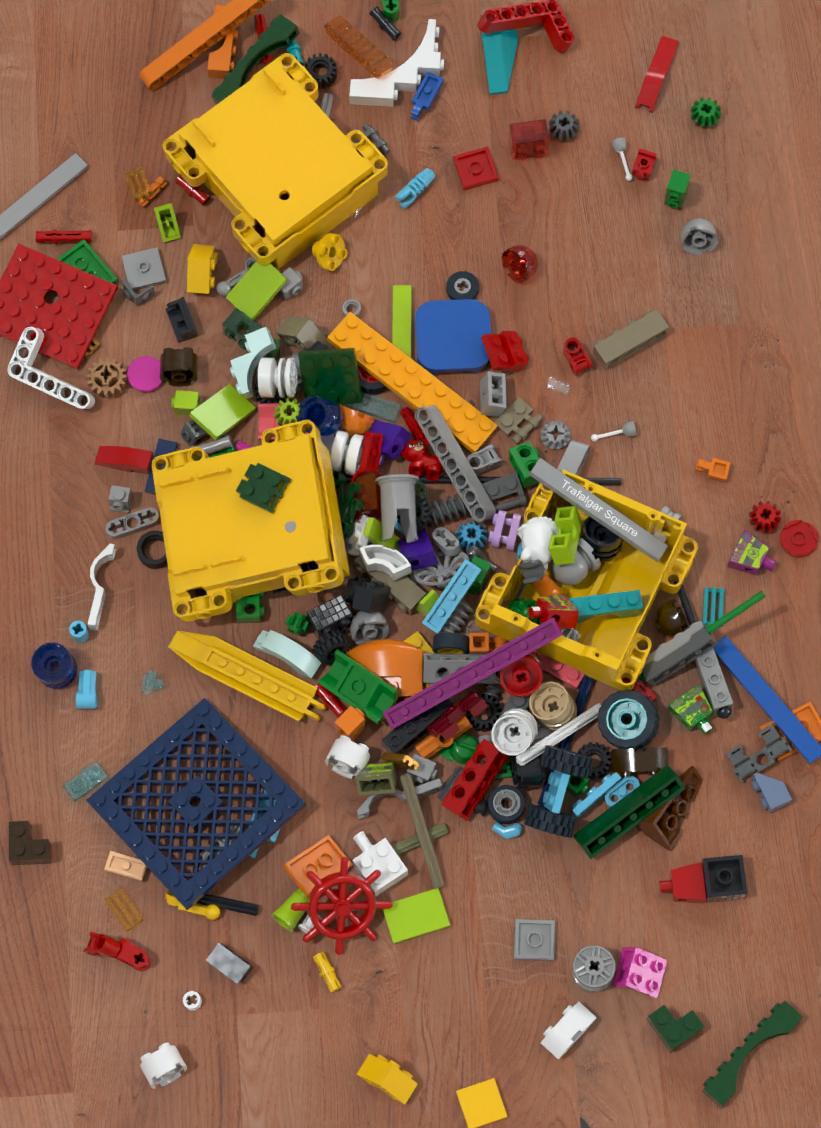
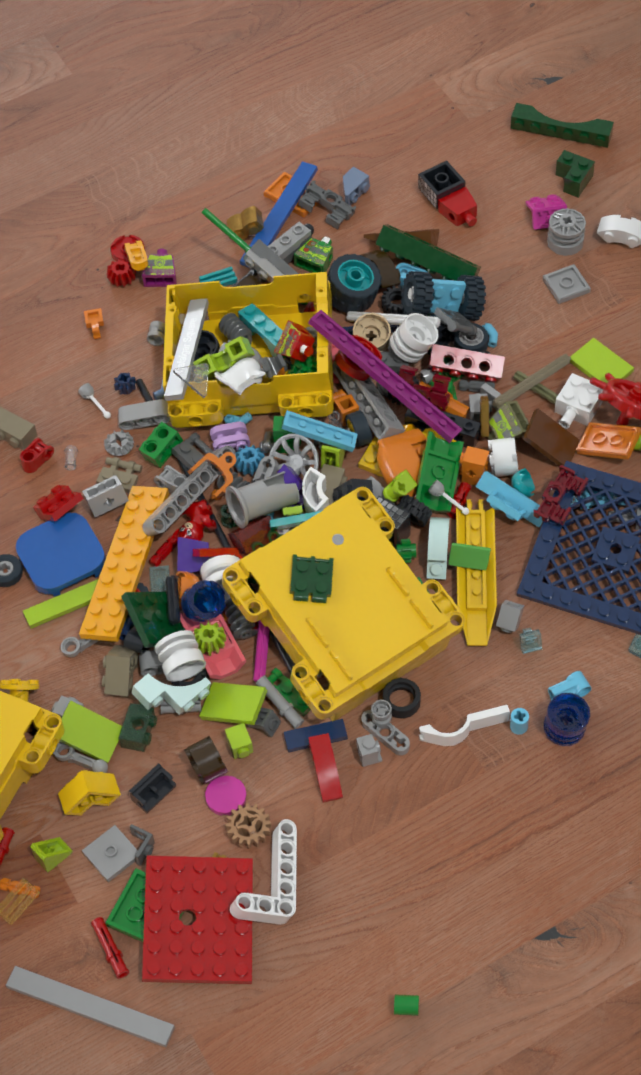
camera: 115 degrees left, 15 degrees down
none -> dark blue gear [114,372,136,395]
none -> light orange plate [124,240,148,271]
none -> black axle [166,575,180,625]
none -> clear piece [173,363,209,398]
none -> orange piece [187,452,236,500]
none -> dark grey piece [219,313,252,345]
none -> pearl gold brick [227,206,264,240]
none -> teal tile [269,510,323,531]
none -> light grey wheel [371,700,392,727]
none -> lime piece [383,470,418,503]
none -> hinge [428,480,469,515]
none -> dark grey plate [434,307,477,336]
none -> bright green slope [448,543,491,570]
none -> medium azure bracket [475,471,543,527]
none -> light grey brick [496,600,525,633]
none -> teal hair [511,468,535,498]
none -> reddish brown tile [523,409,580,466]
none -> dark red piece [533,465,589,526]

